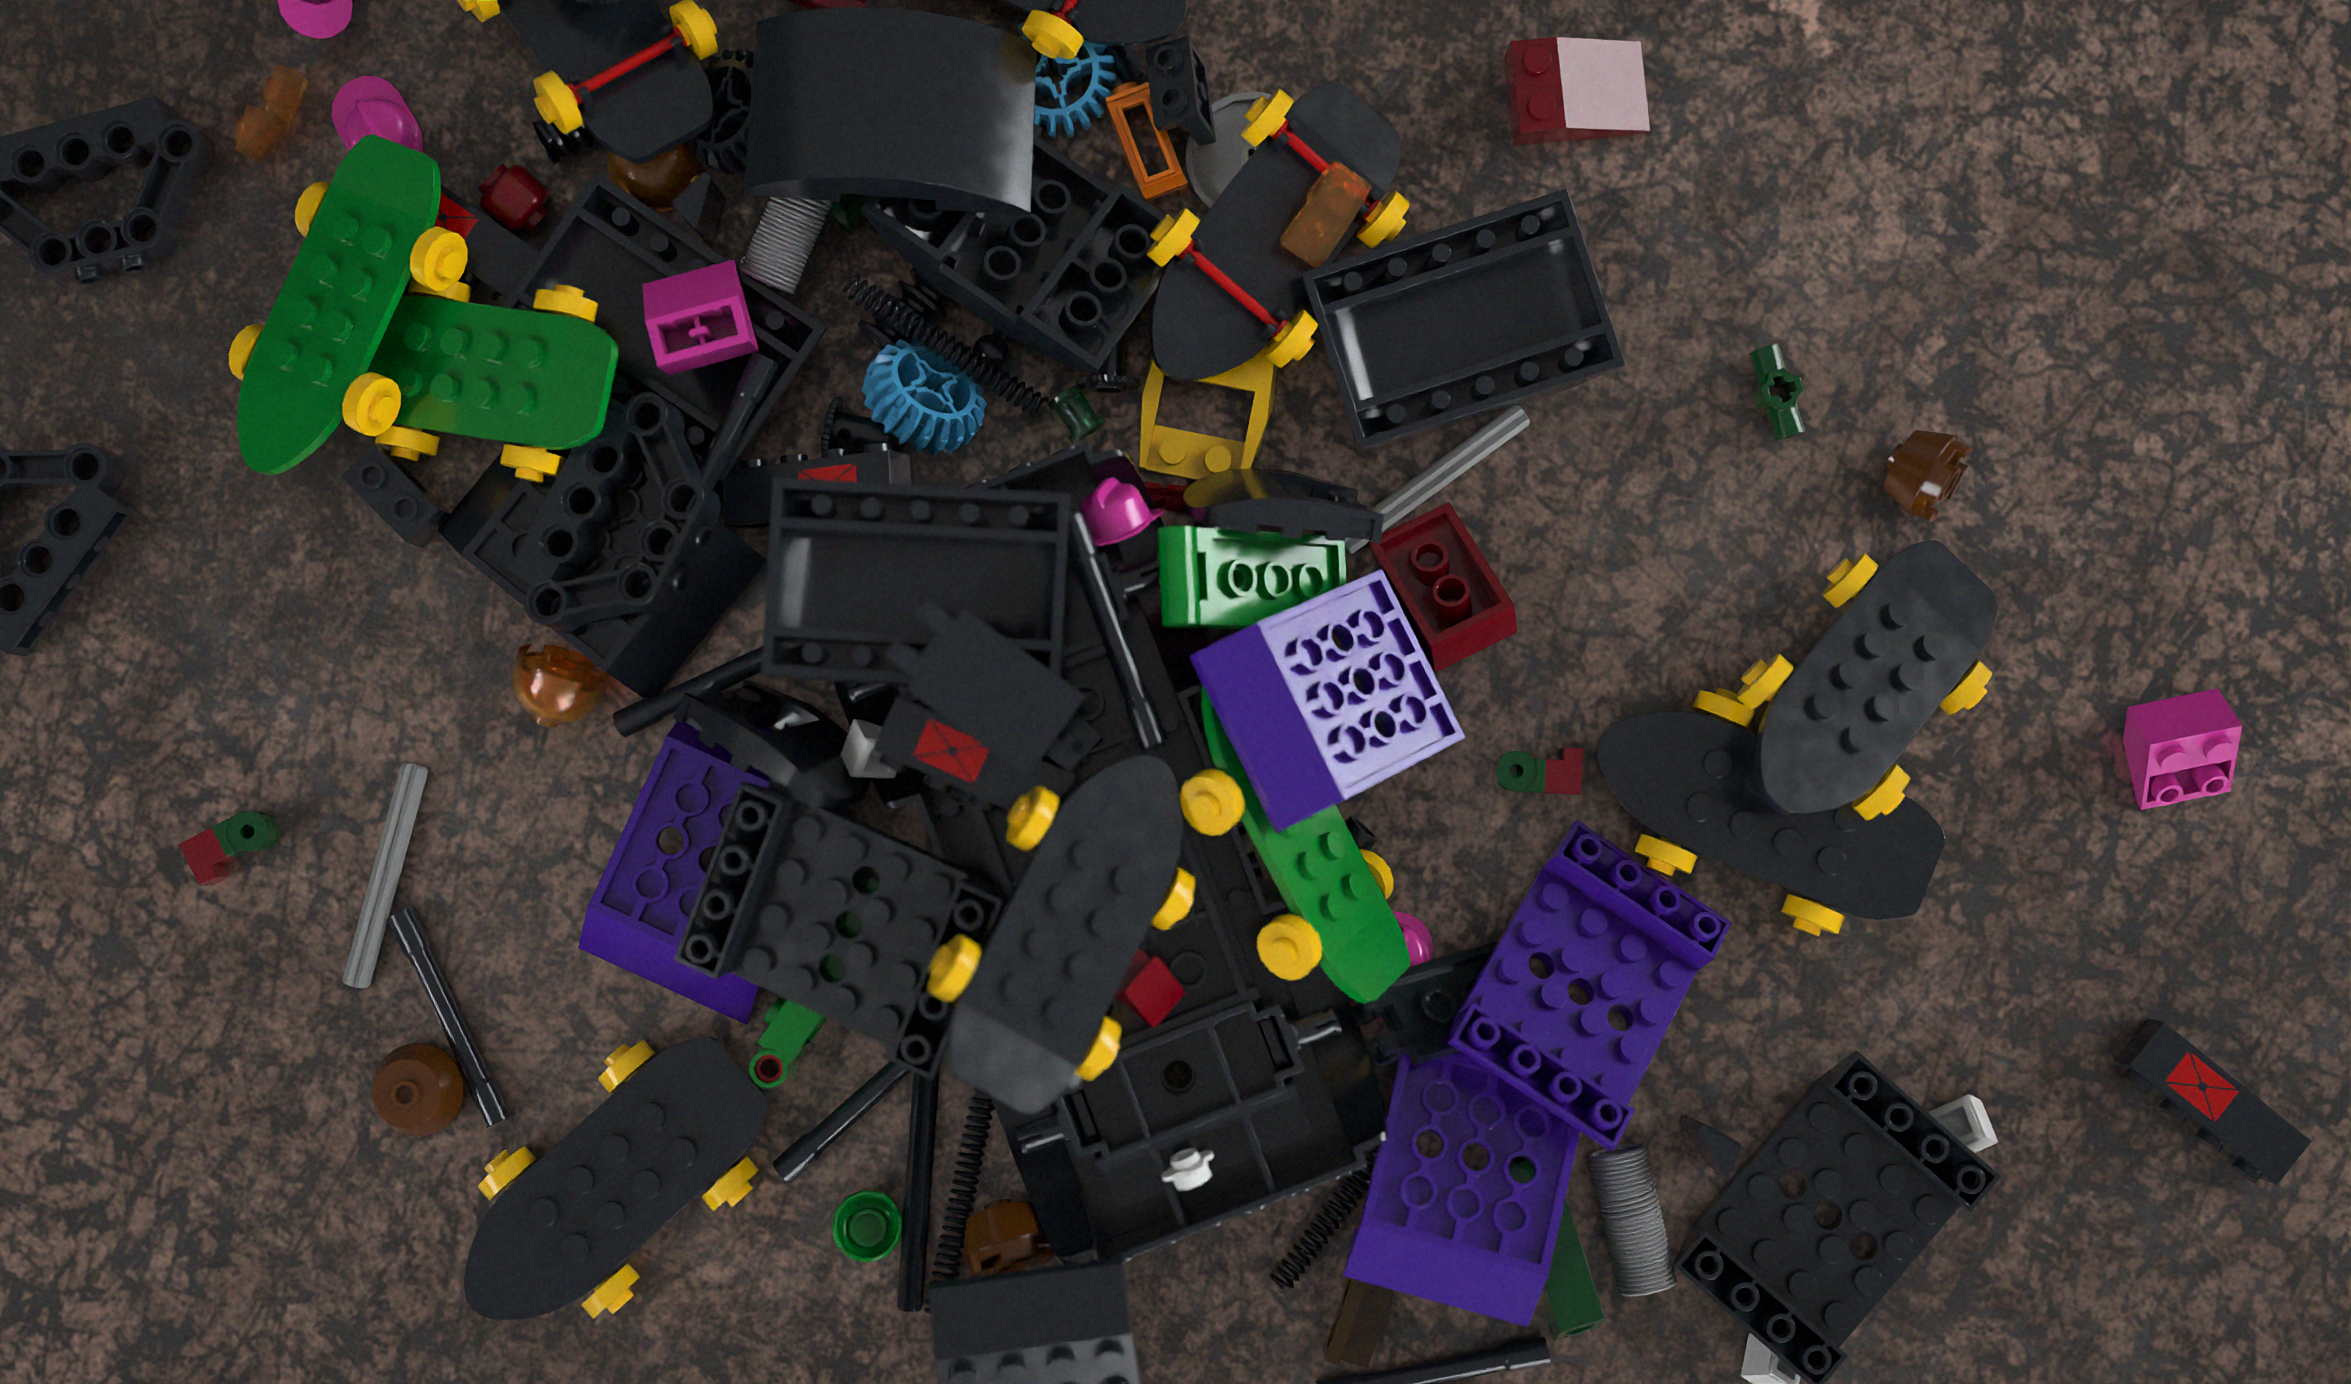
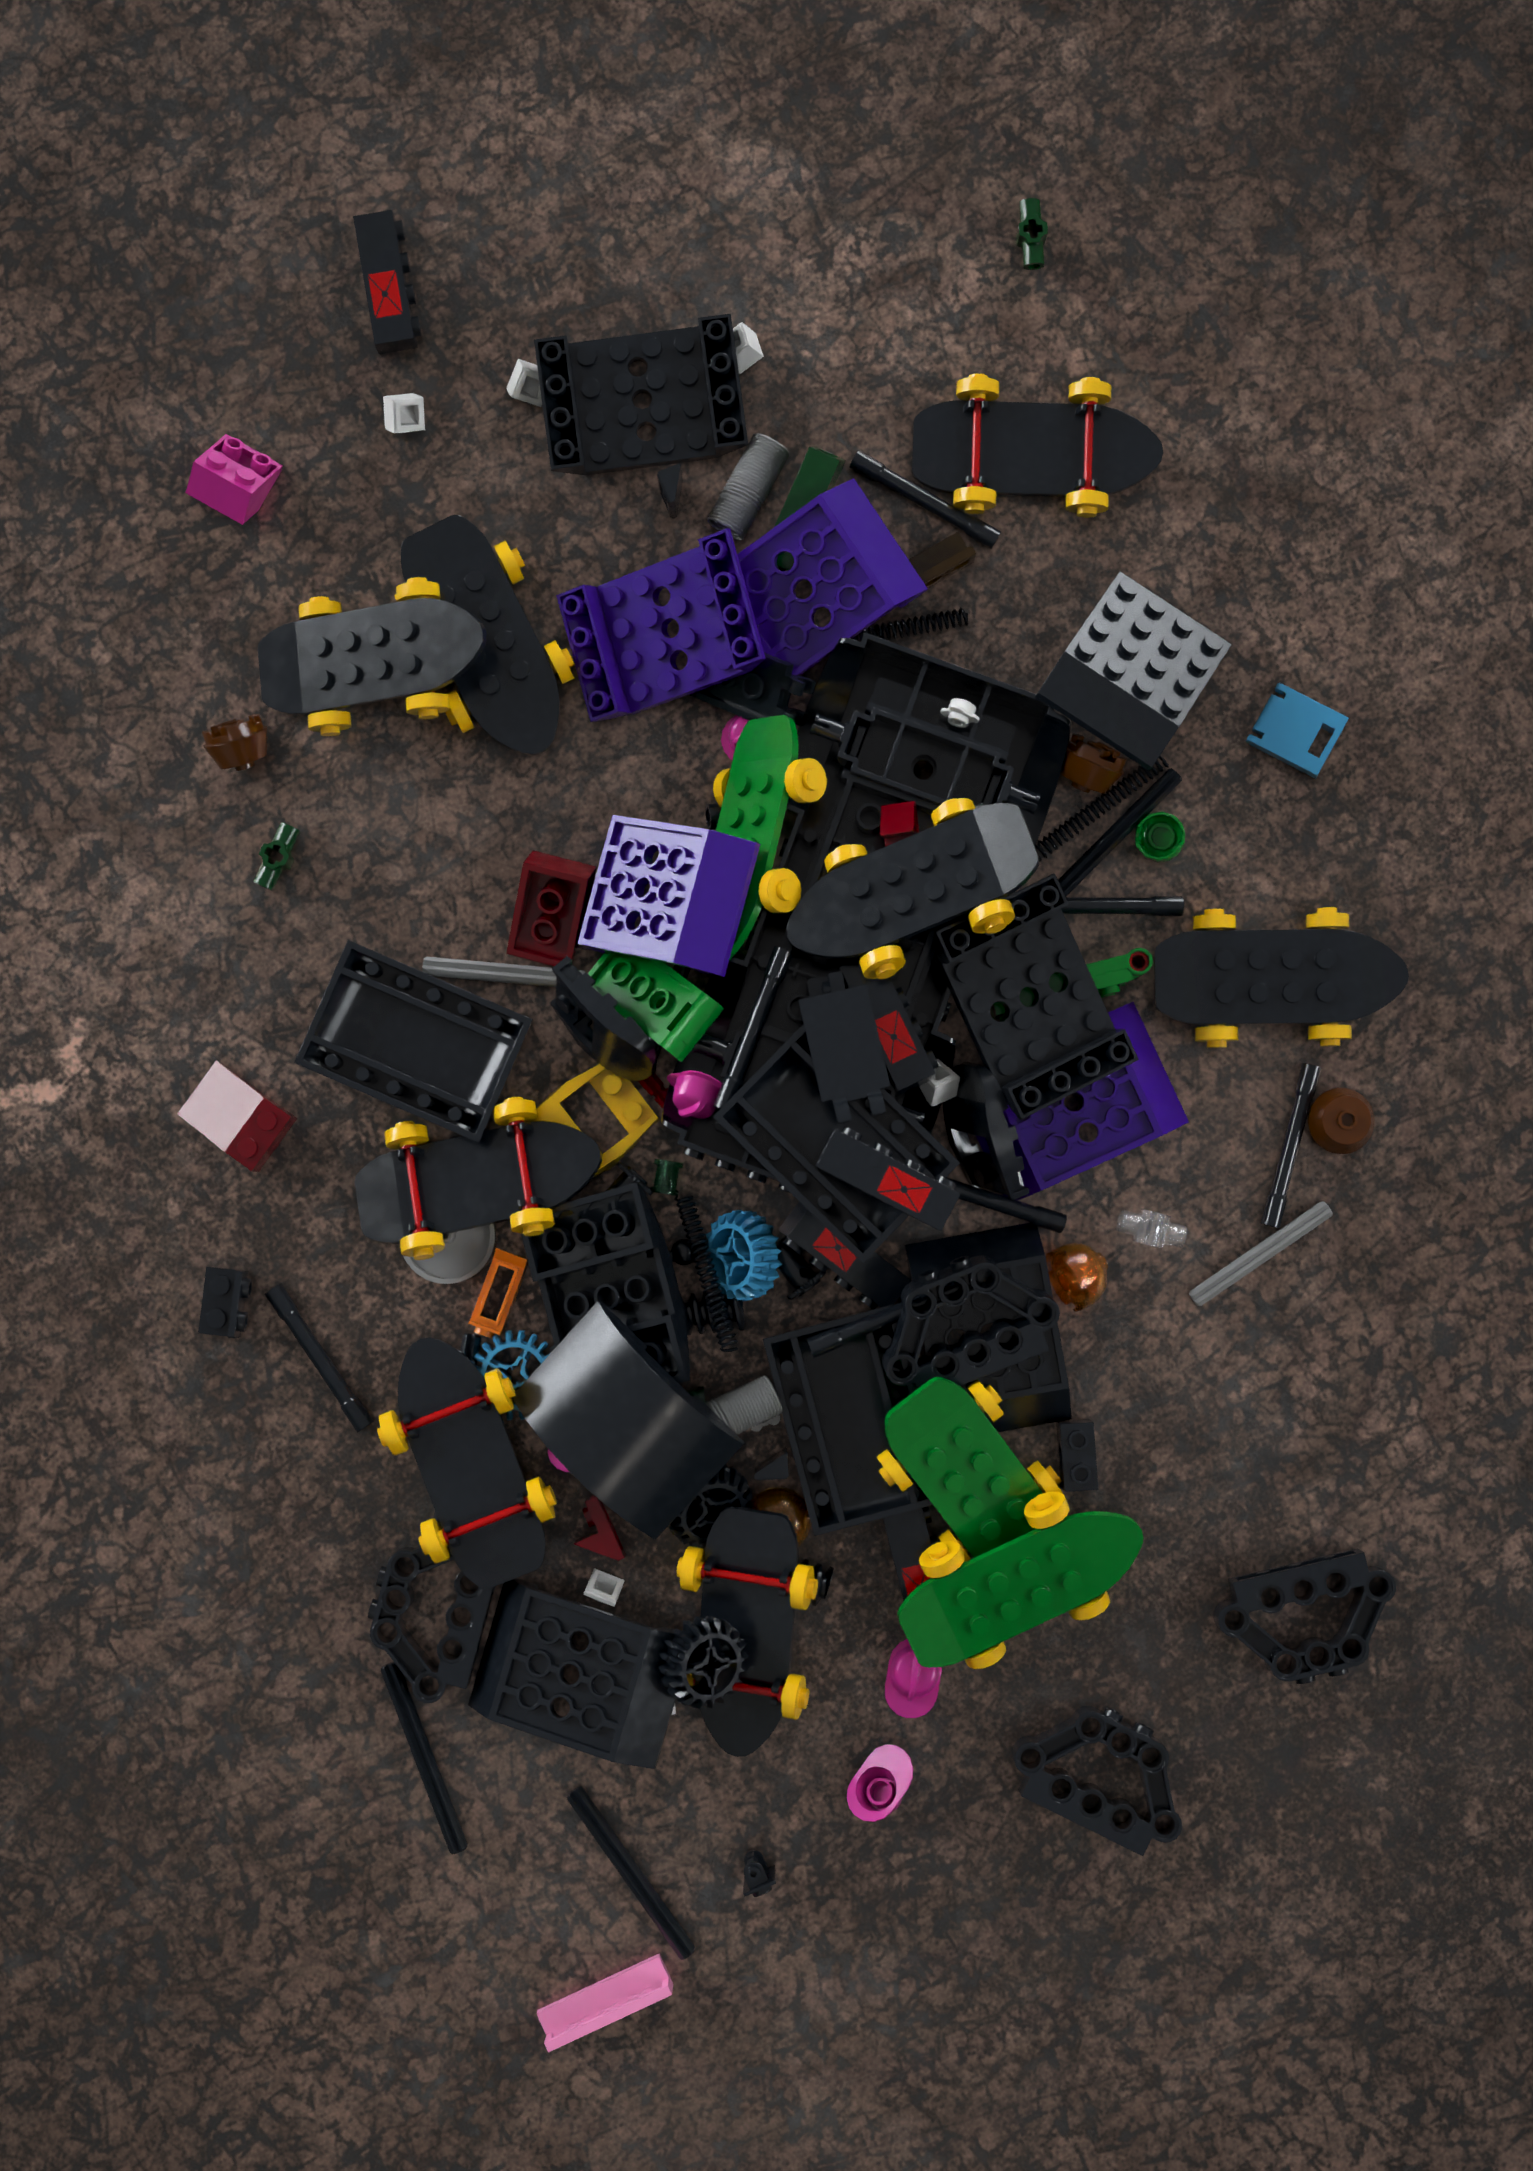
camera: 135 degrees left, 0 degrees up
leg [178,811,279,886] -> none
clear orange slope [234,64,308,162] -> none
dark red head [478,163,549,233] -> none
dark pink slope [642,260,759,376] -> none
black bracket [1146,36,1216,147] -> none
clear orange slope [1280,159,1371,268] -> none
leg [1493,747,1583,795] -> none
none -> white slope [383,393,425,433]
none -> black brick [815,1126,961,1231]
none -> clear axle [1117,1209,1187,1249]

